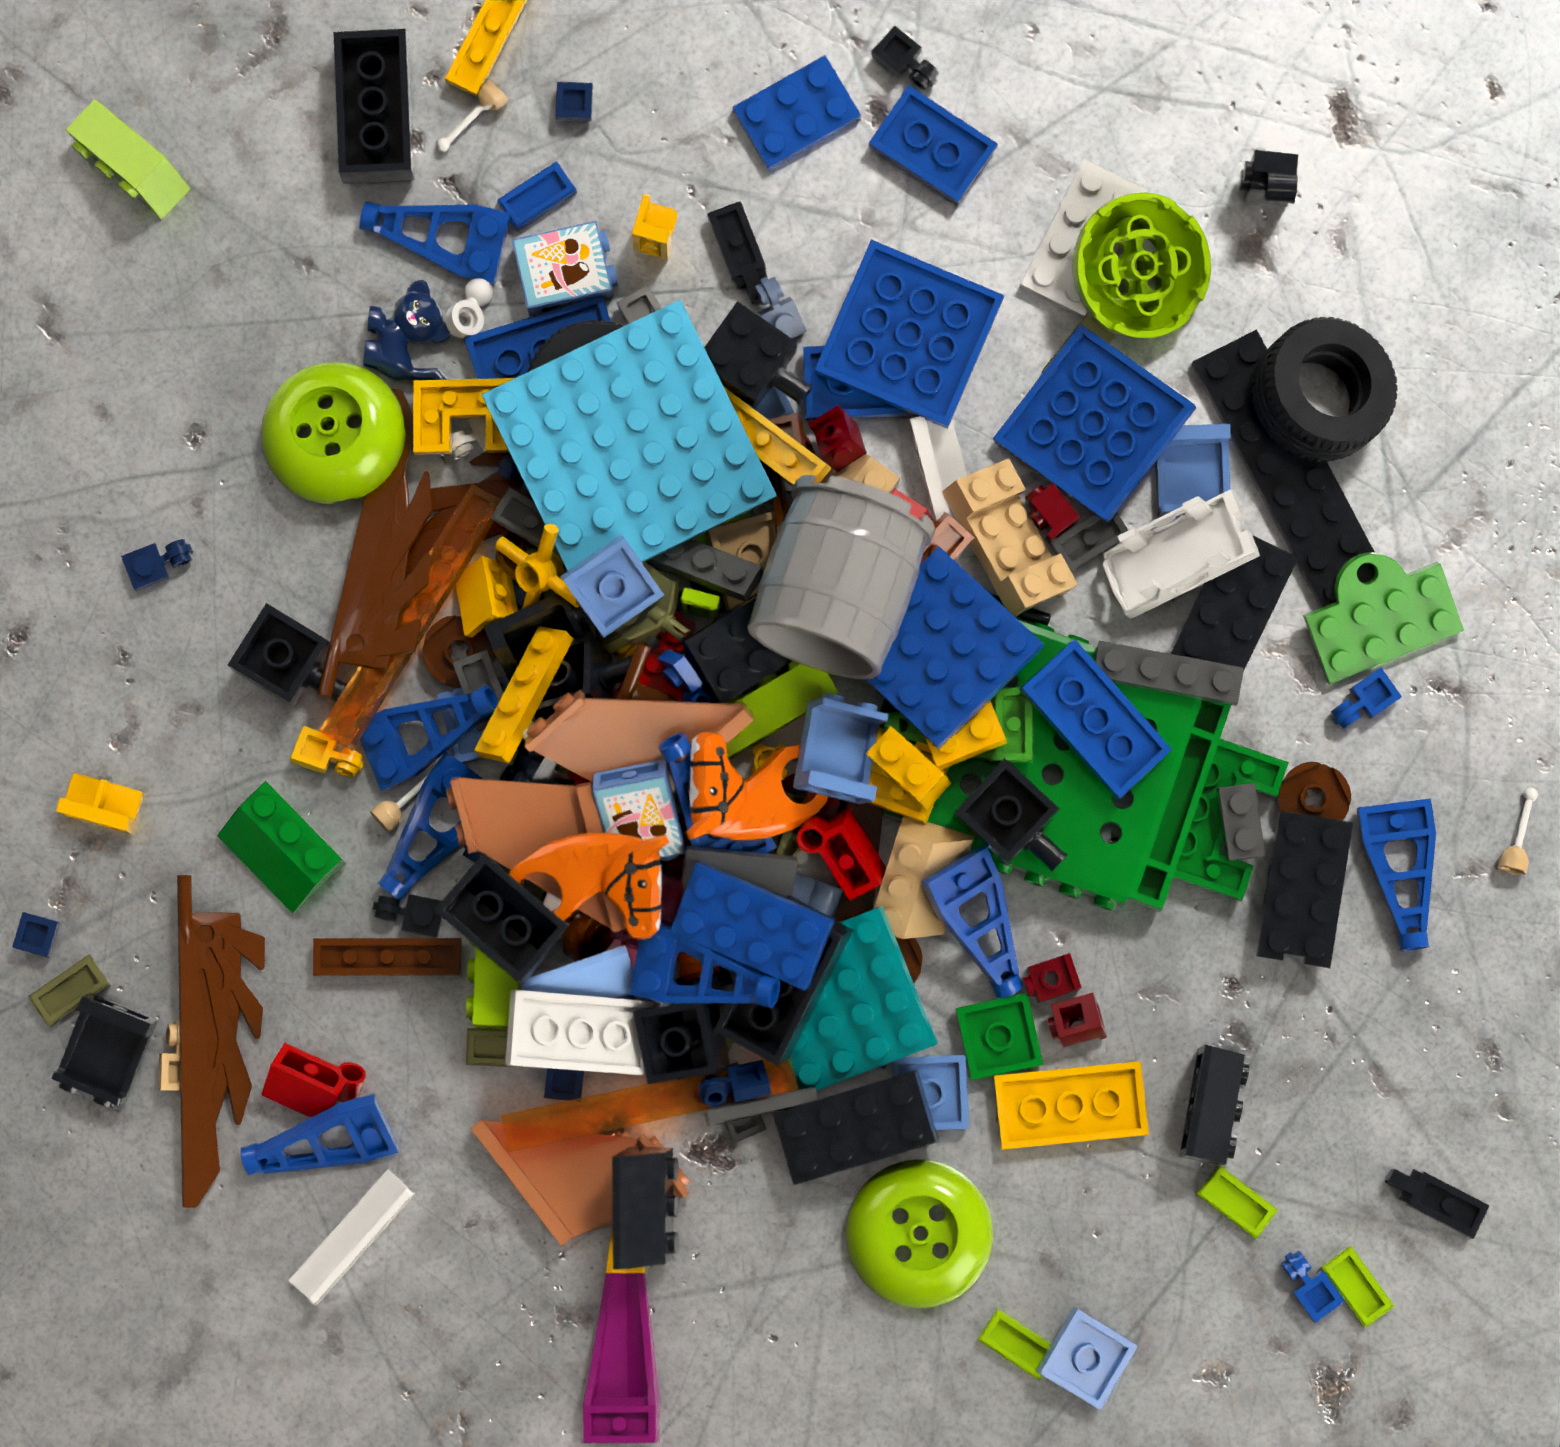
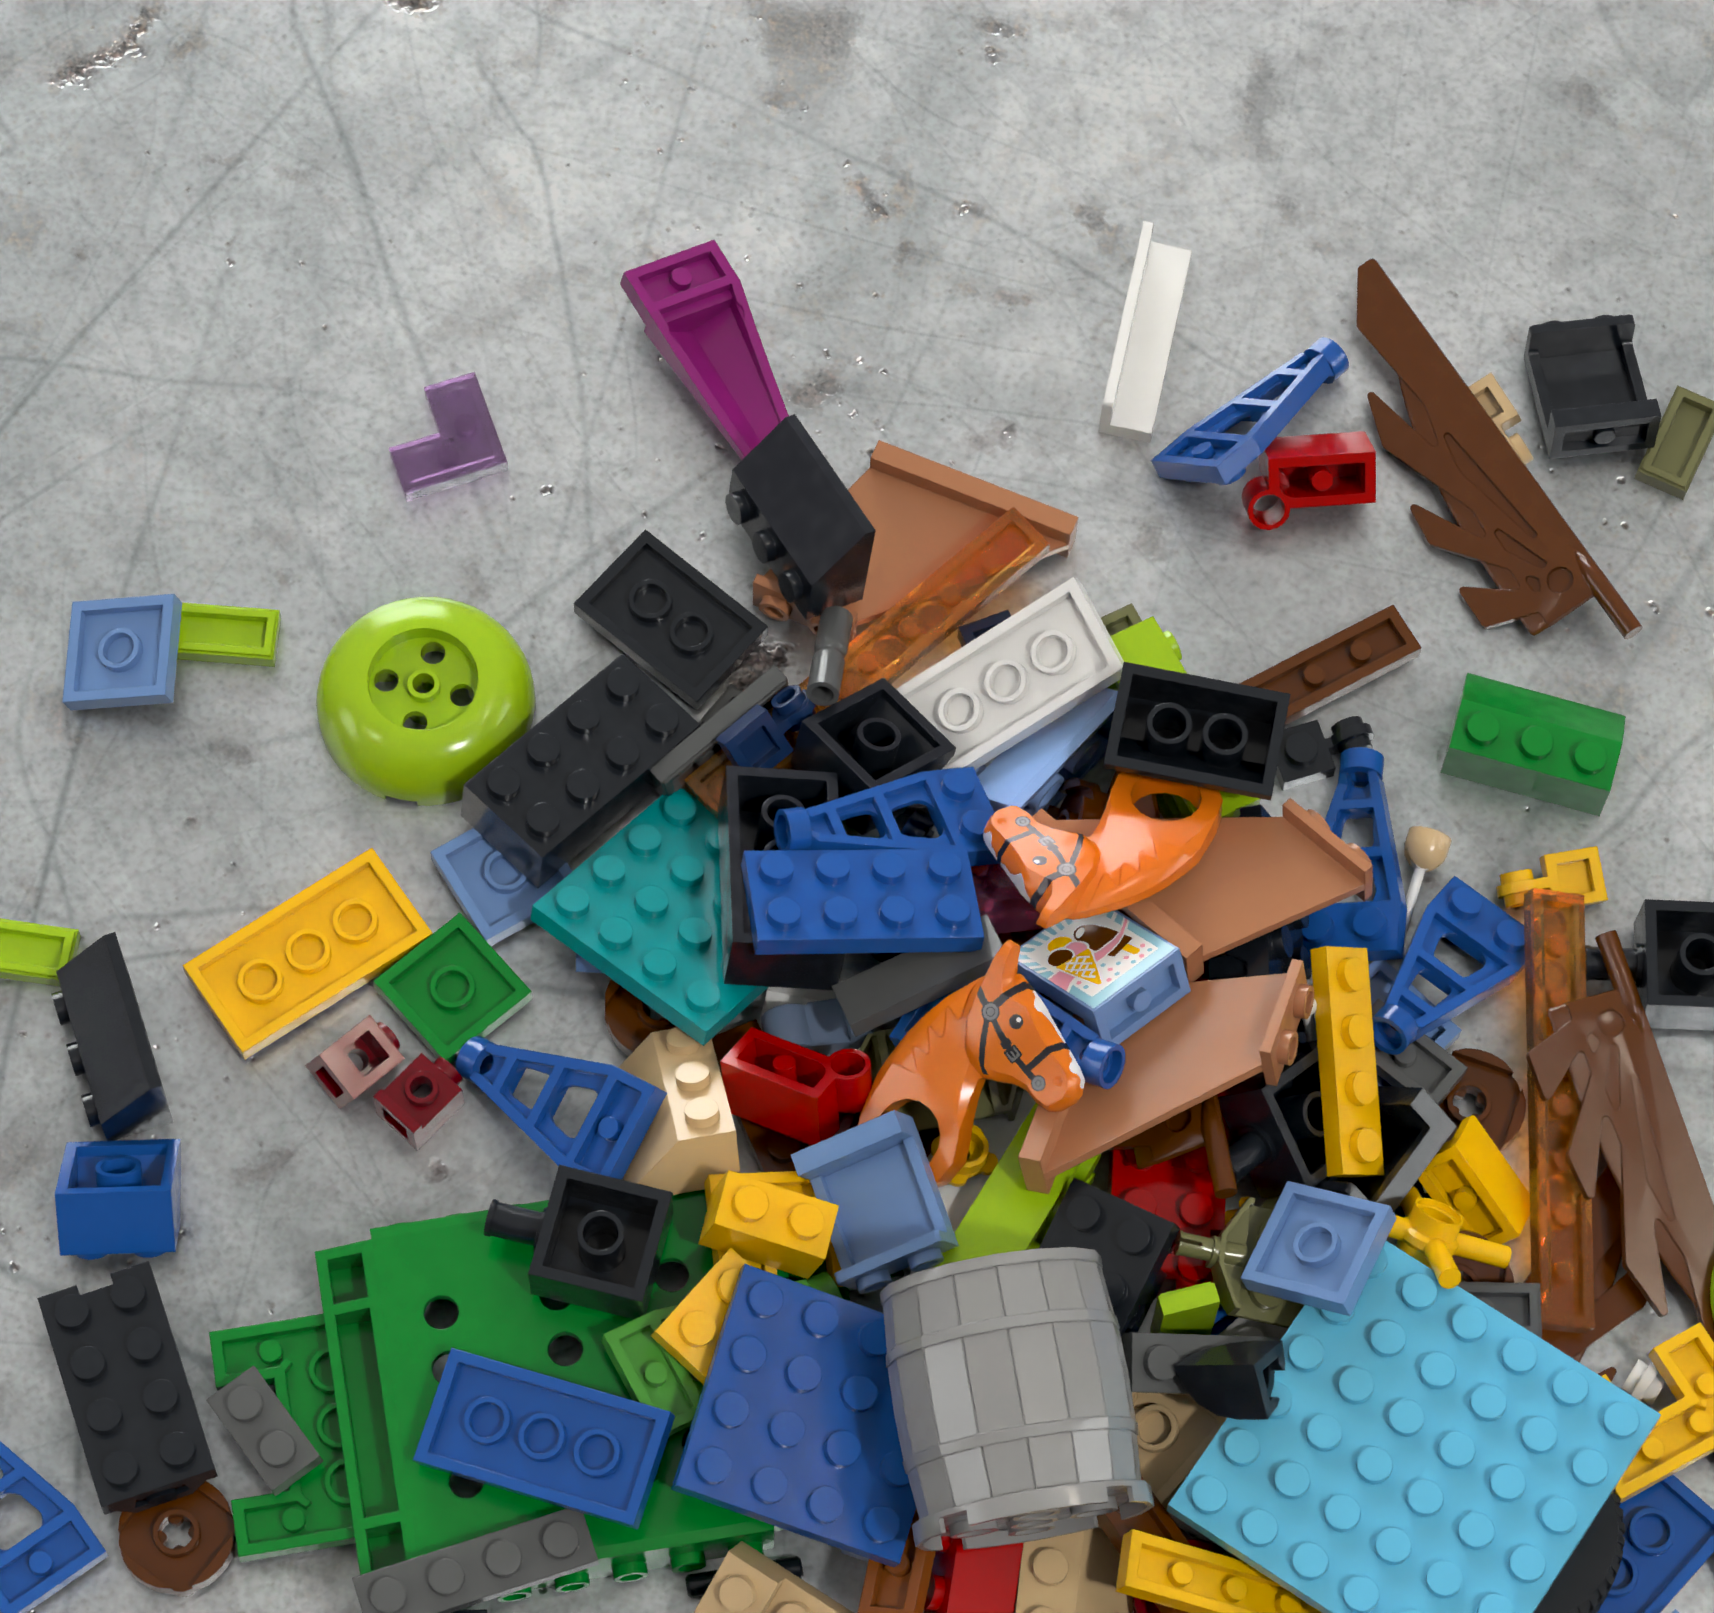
camera: 150 degrees right, 15 degrees down
blue plate [657,649,711,703] -> none
none -> blue slope [55,1139,181,1260]
none -> clear purple tile [389,372,508,502]
none -> black plate [573,529,768,710]
none -> dark grey piece [806,606,853,706]
none -> black brick [1173,1340,1285,1420]

